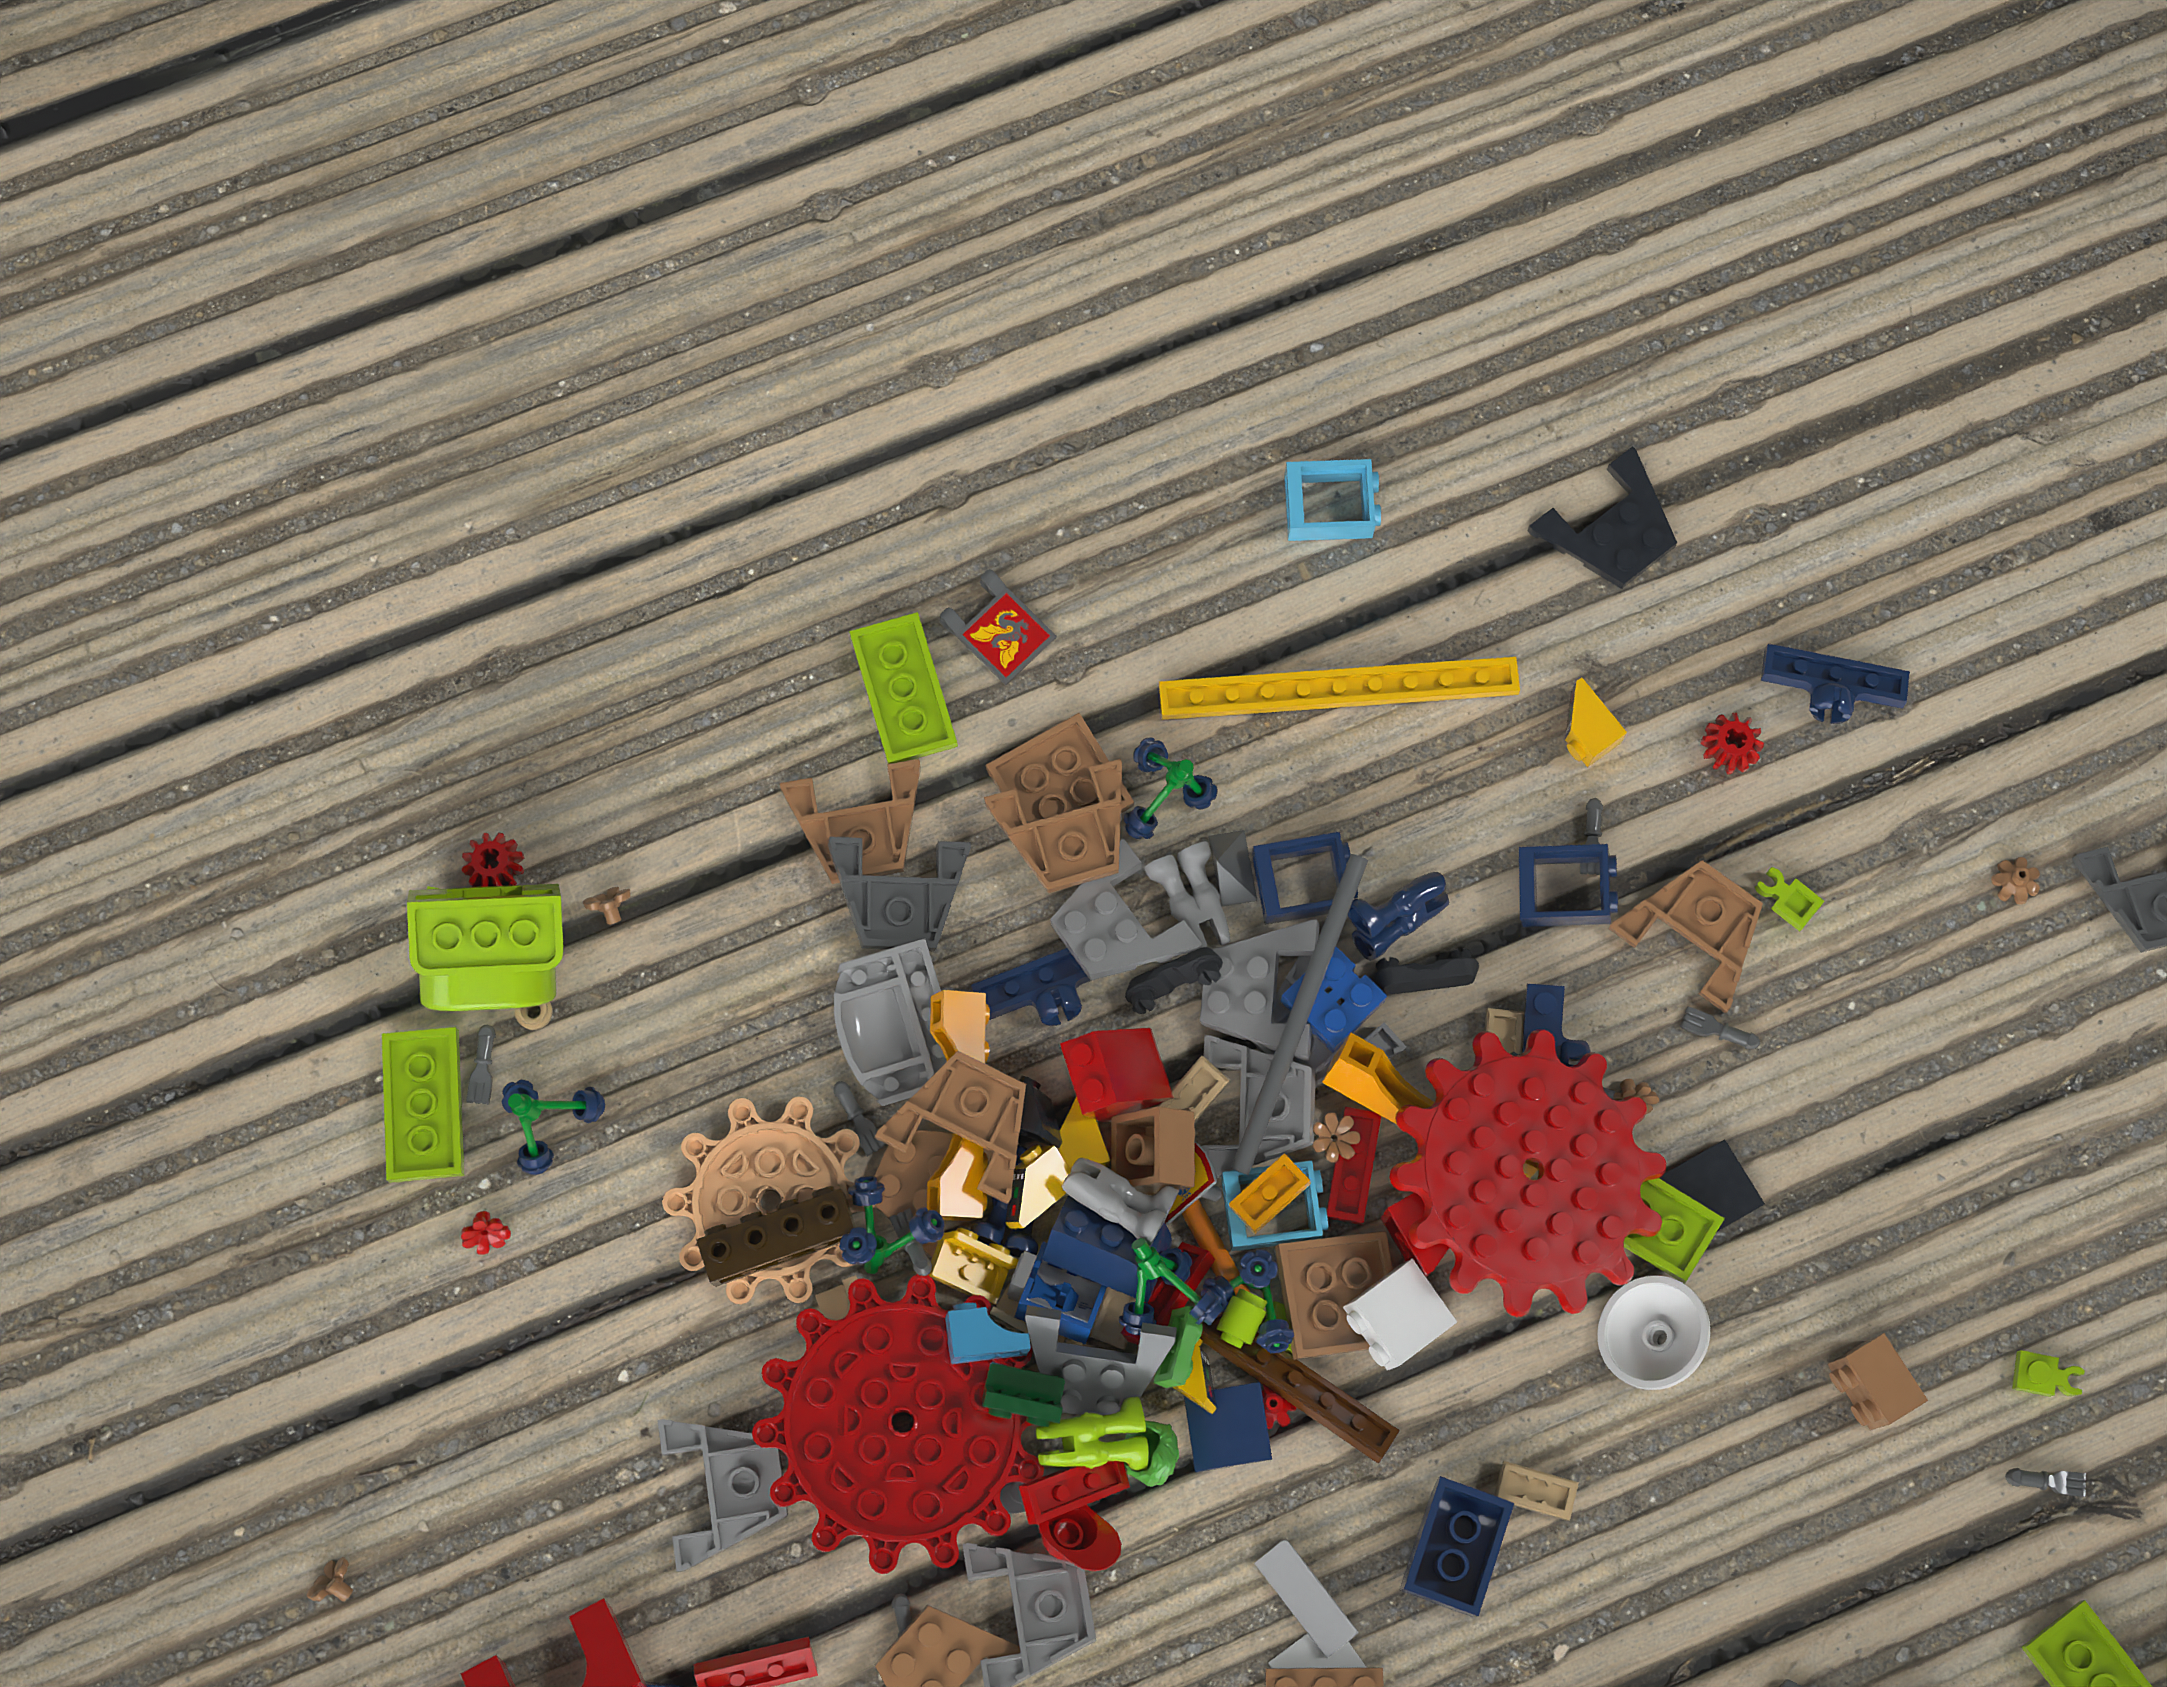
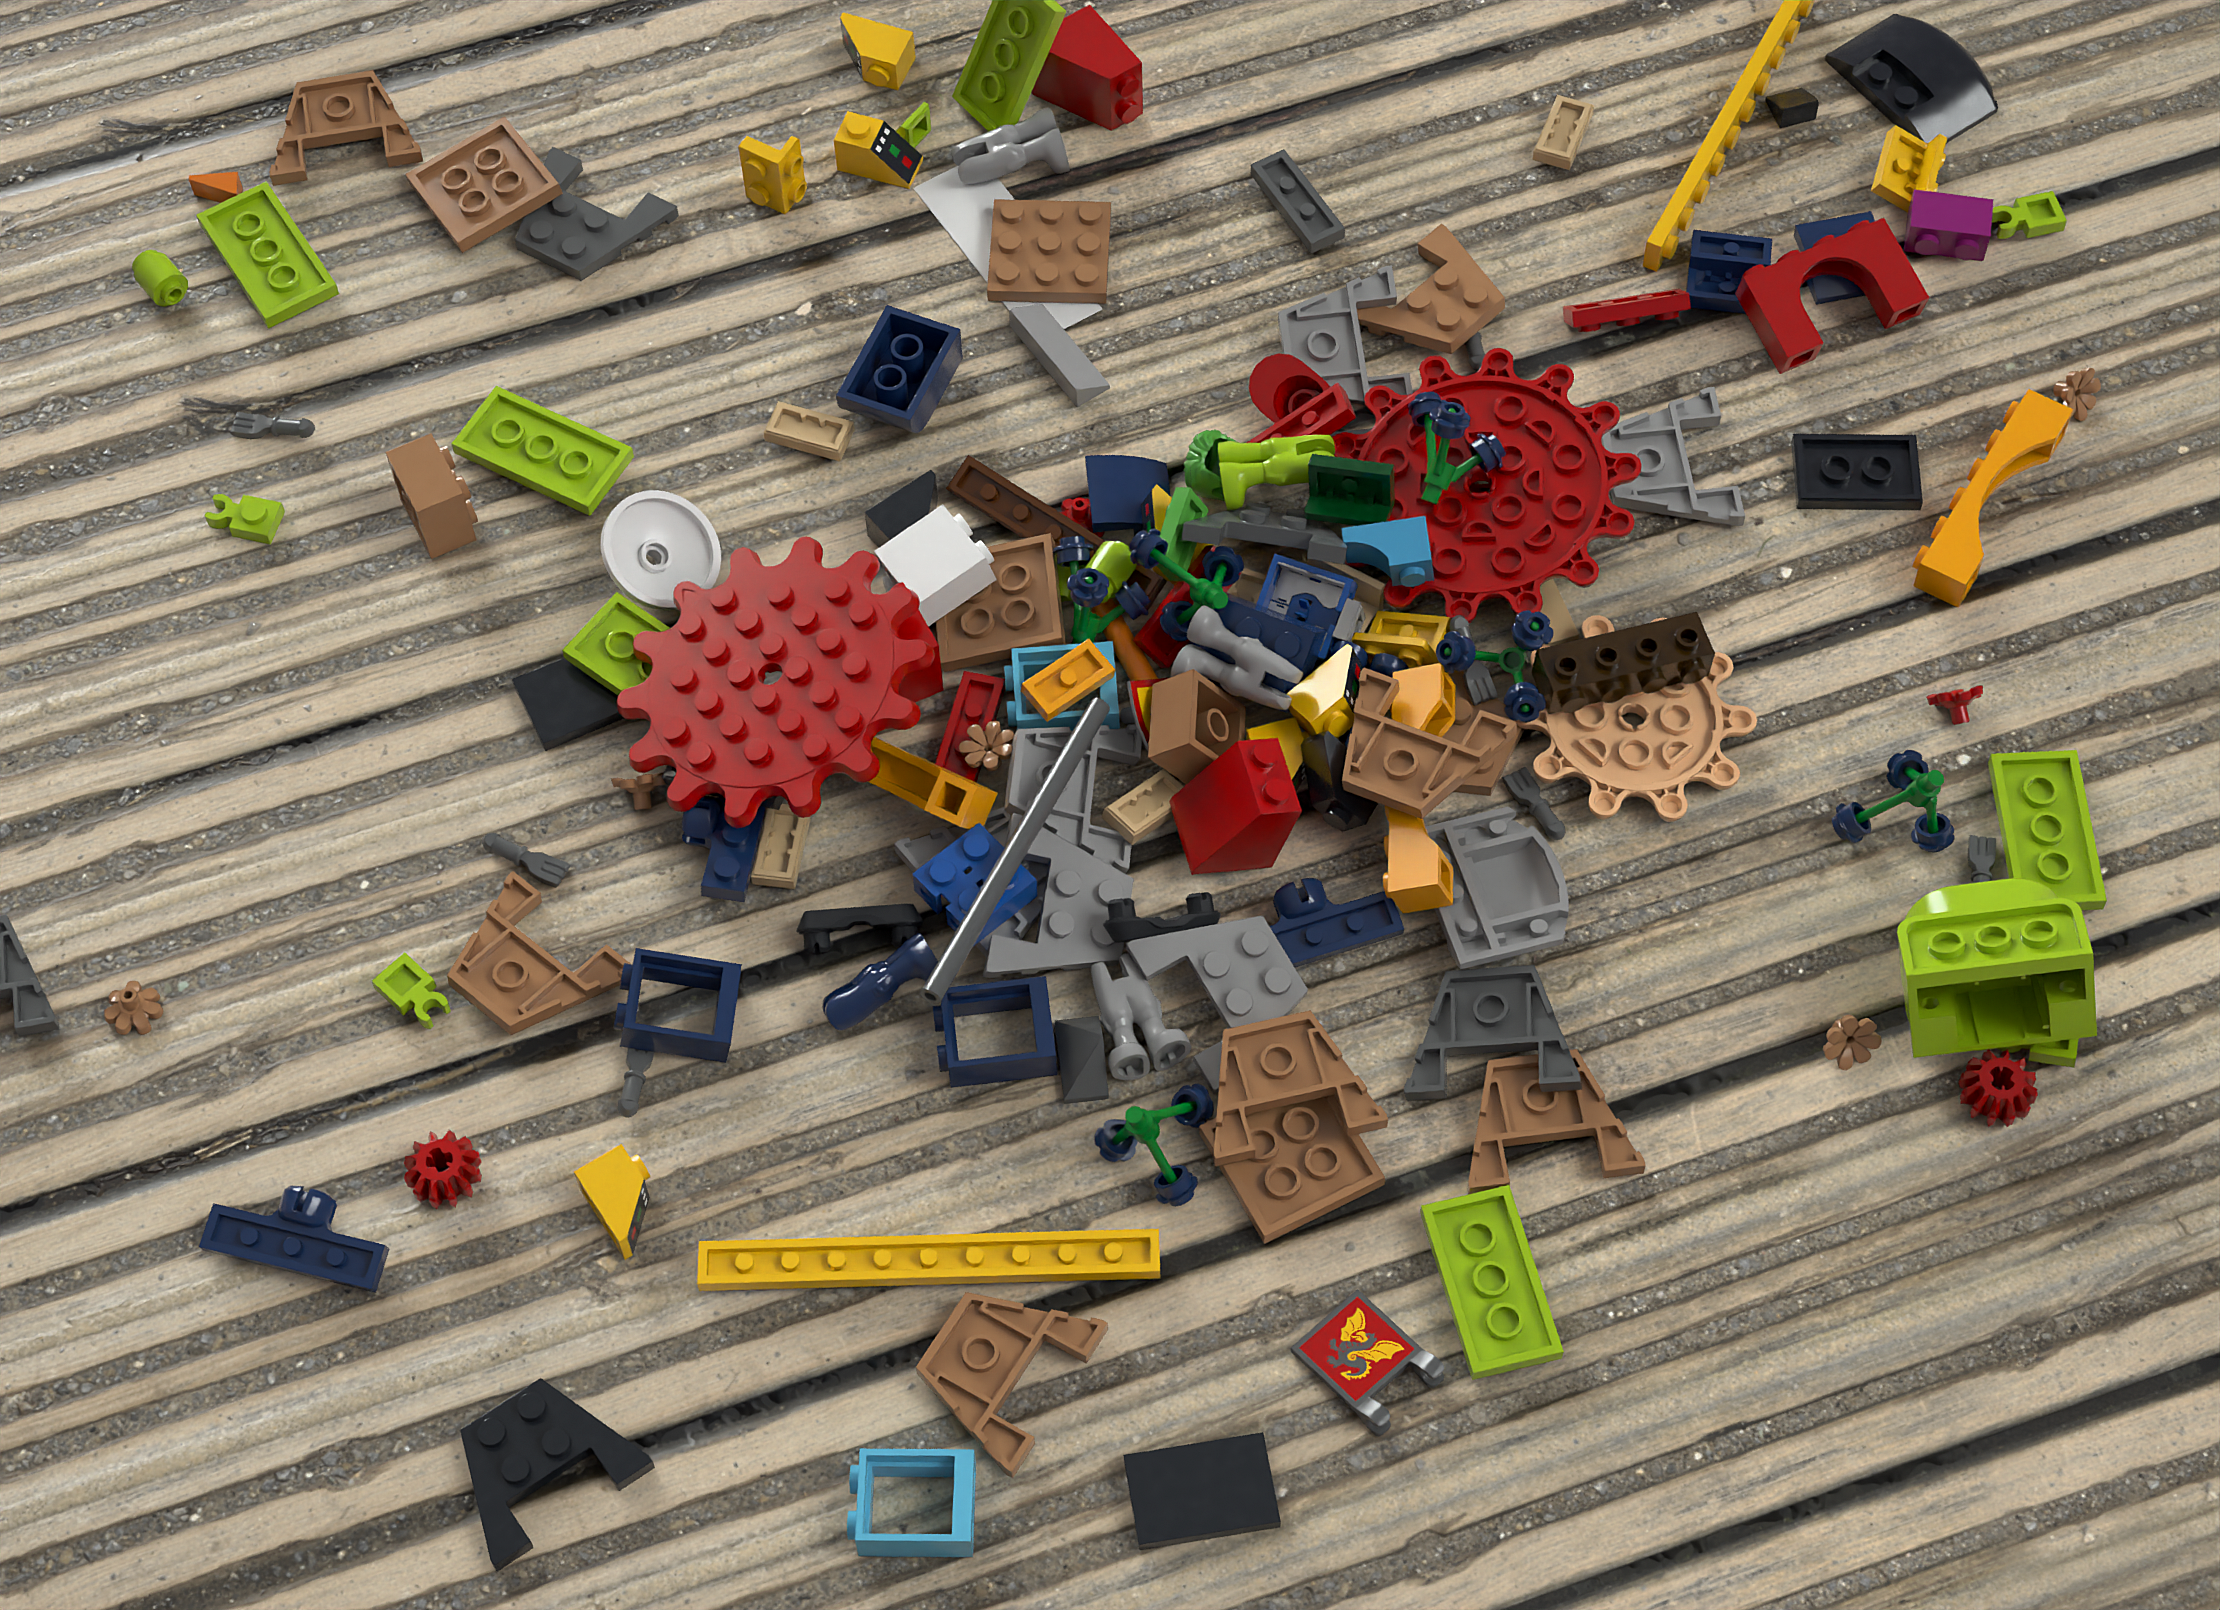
camera: 175 degrees left, 15 degrees down
none -> lime plate [451,386,634,516]
none -> black slope [864,470,938,548]
none -> medium nougat wing [916,1292,1108,1479]
none -> black tile [1123,1432,1281,1550]
none -> plant [1408,392,1506,505]
none -> black tile [1791,434,1923,510]
none -> light orange arch [1912,389,2074,608]

